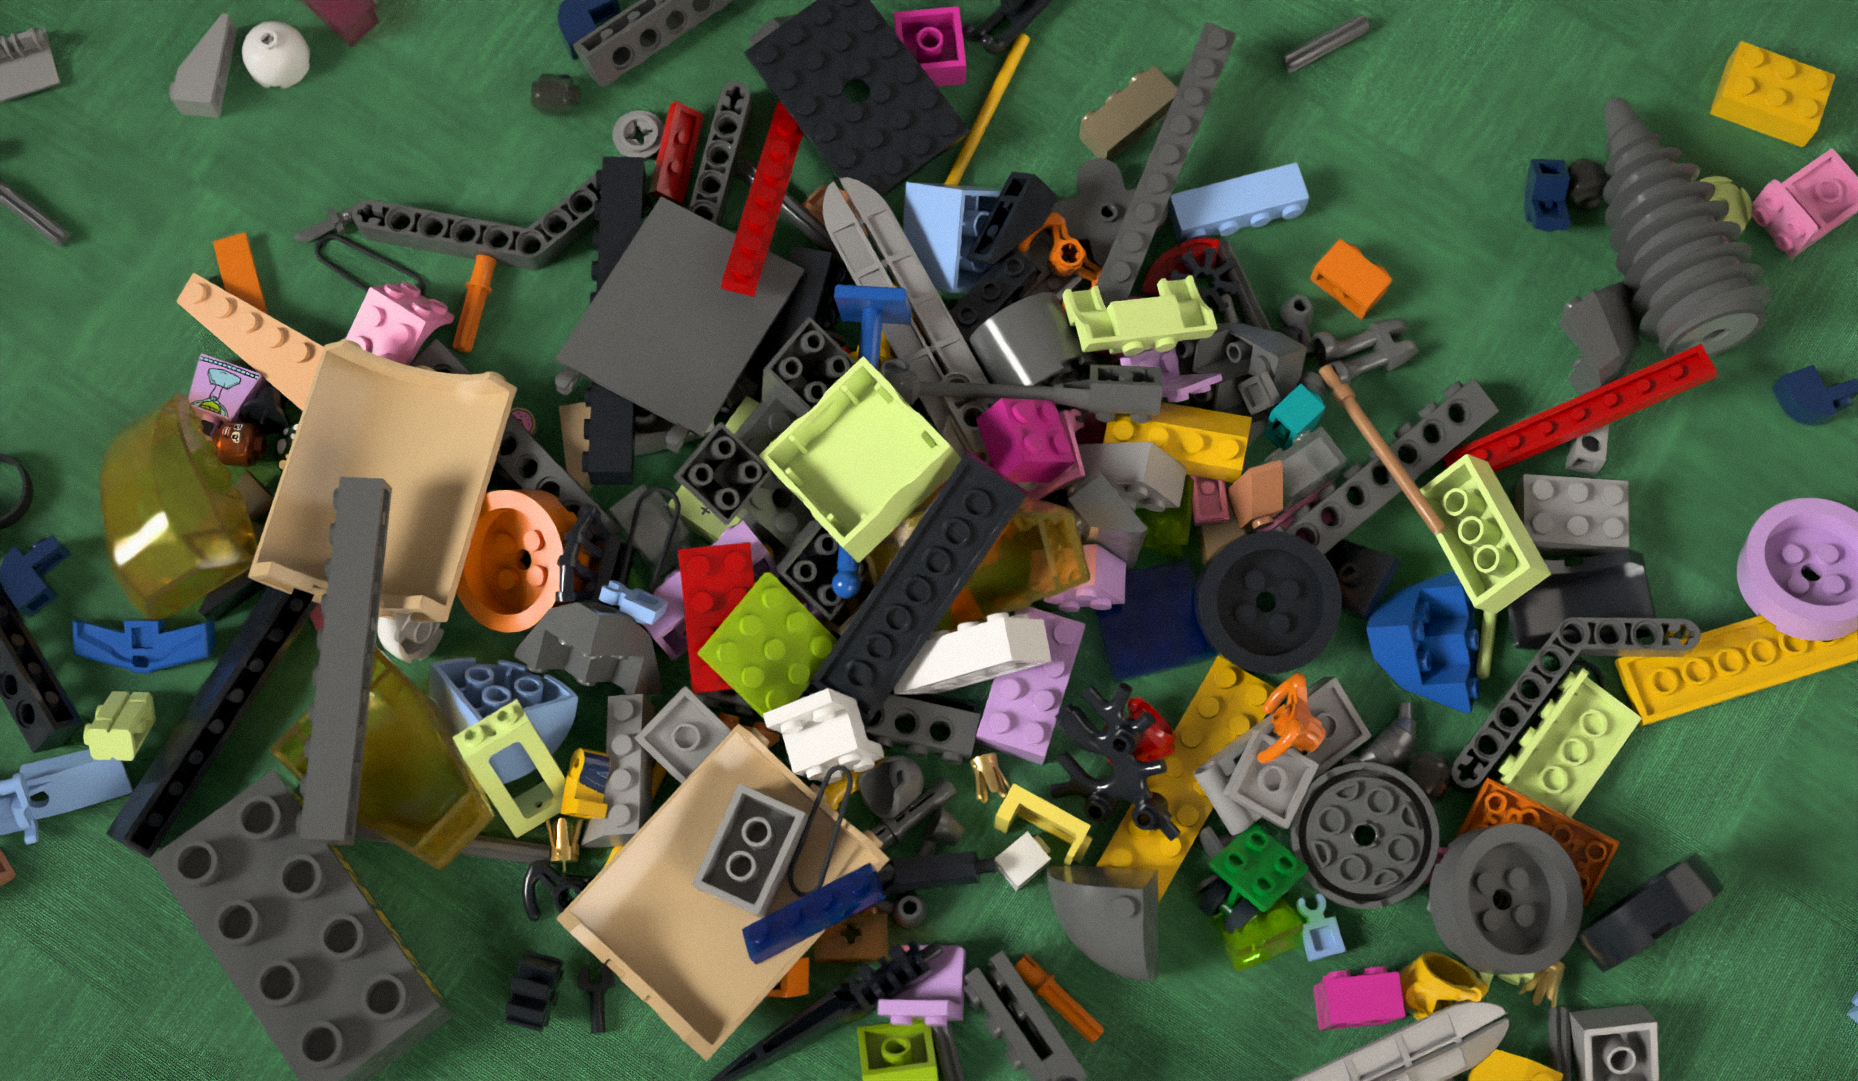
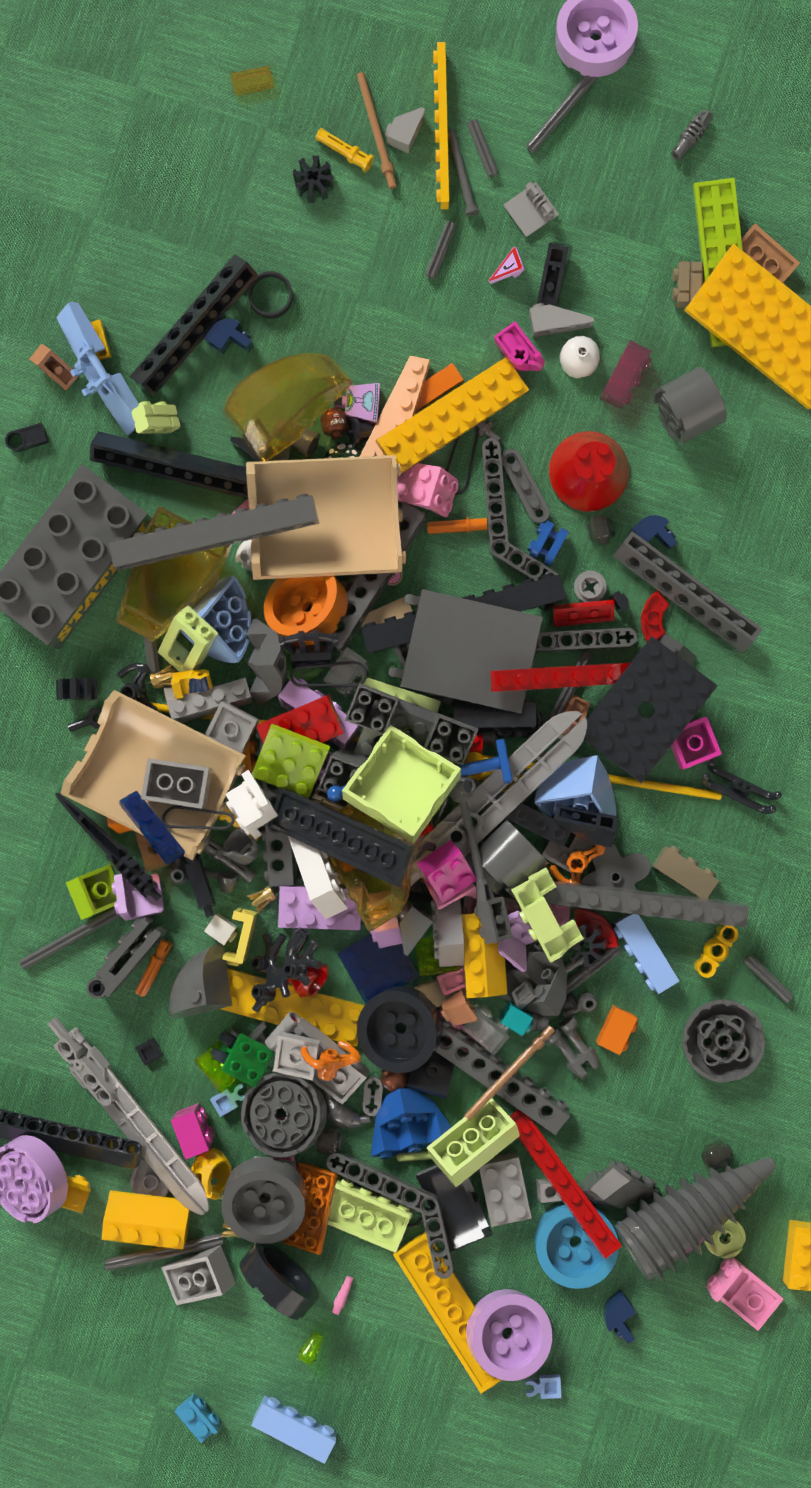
camera: 80 degrees right, 15 degrees up
blue plate [73,618,216,673] -> none
light blue plate [599,580,669,625] -> none
dark blue brick [1524,159,1570,232] -> none
none -> black piece [5,423,49,452]
none -> black tile [135,1037,164,1065]
none -> clear neon green cone [298,1331,324,1365]
none -> bright pink animal [332,1276,353,1315]
none -> light grey beam [362,1076,383,1116]
none -> yellow plate [376,357,529,474]
none -> copper head [380,1069,410,1093]
none -> piece [489,247,525,284]
none -> dark pink piece [494,321,545,371]
none -> dark grey plate [501,449,550,524]
none -> blue brick [527,520,569,567]
none -> dark azure brick [534,1201,618,1289]
none -> black slope [537,241,573,307]
none -> red cone [549,431,629,512]
none -> black plate [609,591,630,614]
none -> red tile [641,590,670,643]
none -> dark grey brick [682,999,765,1083]
none -> yellow piece [694,924,738,978]

